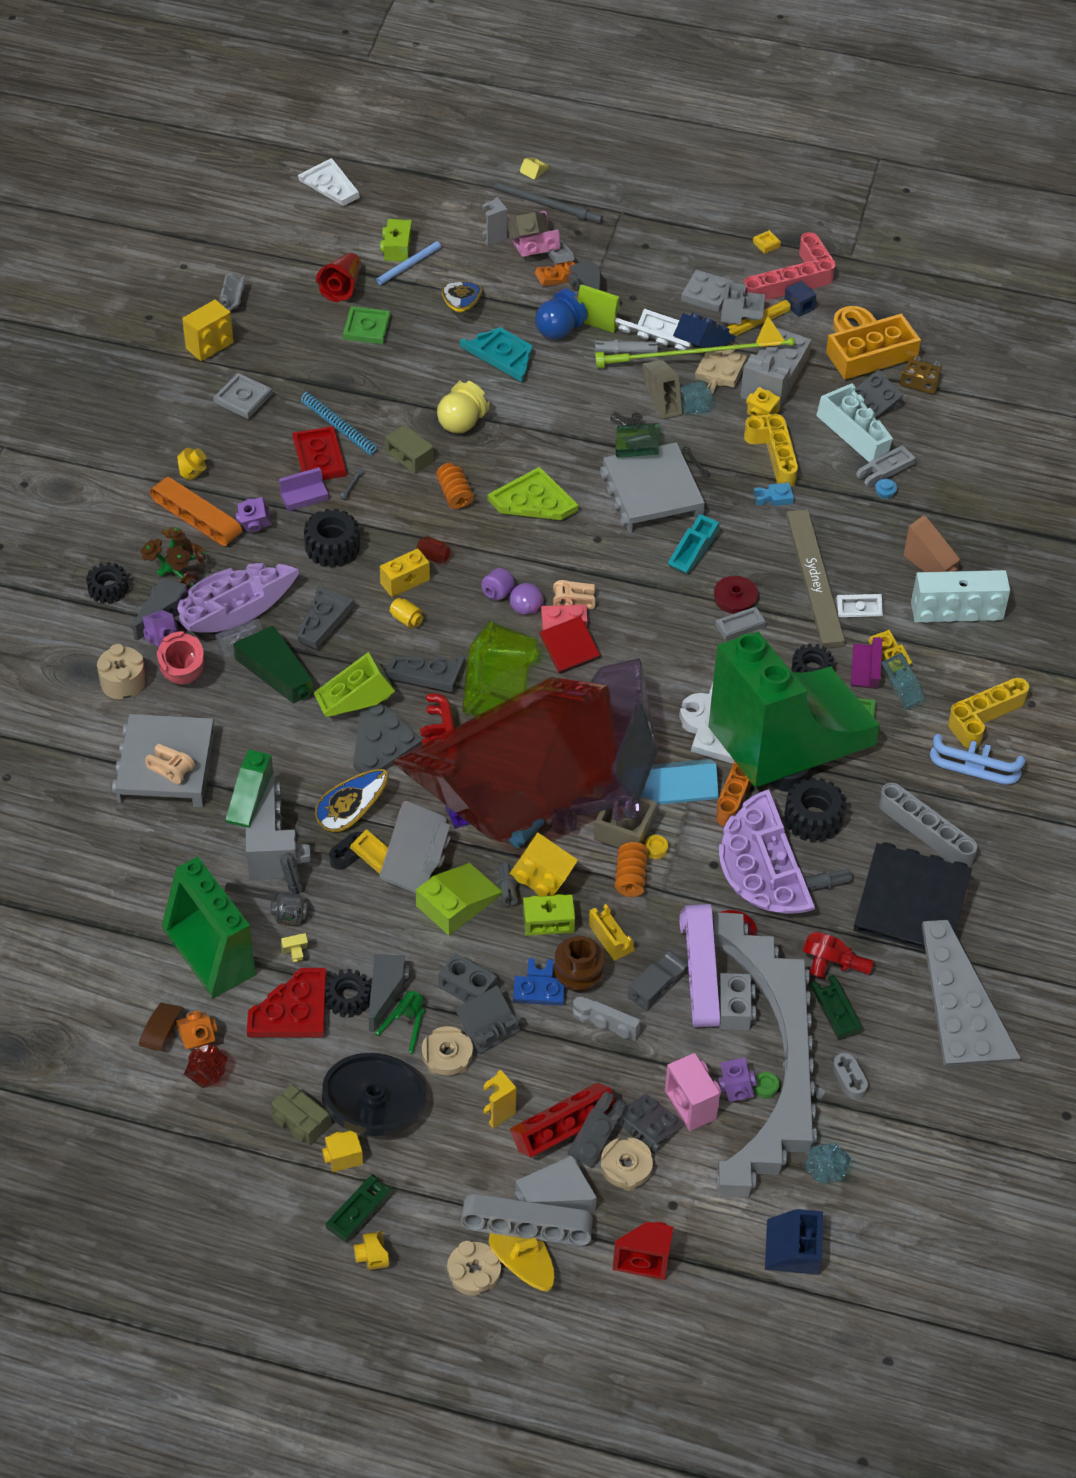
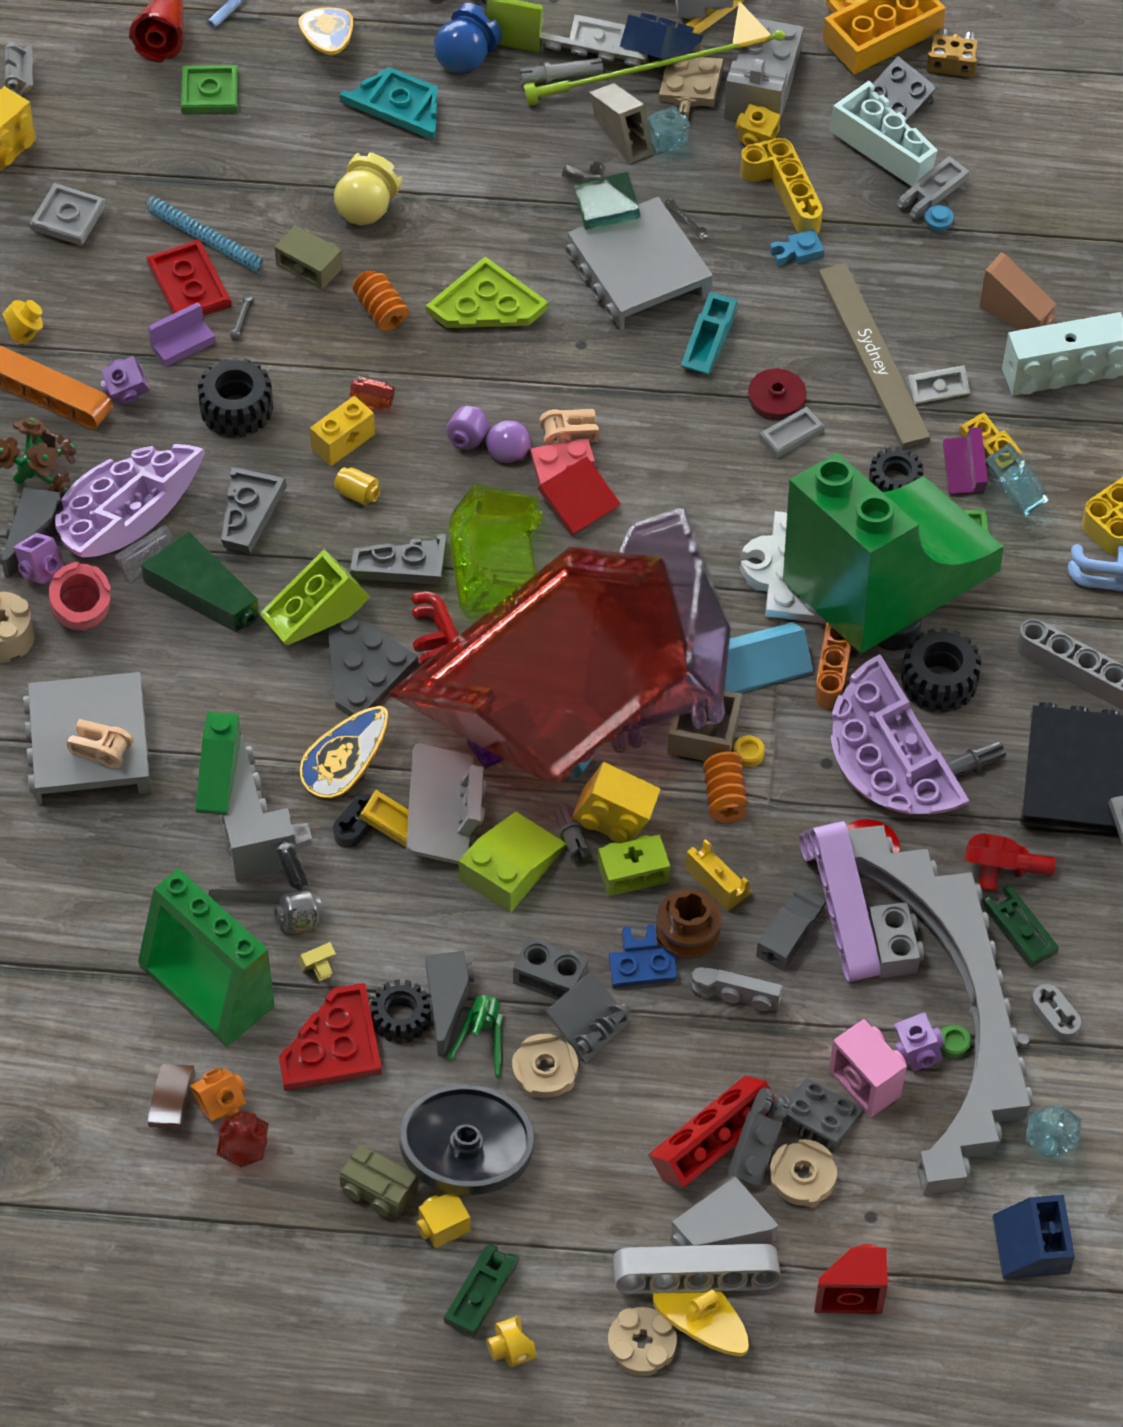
camera: 10 degrees left, 5 degrees up
yellow hinge [484,1070,516,1129] -> none

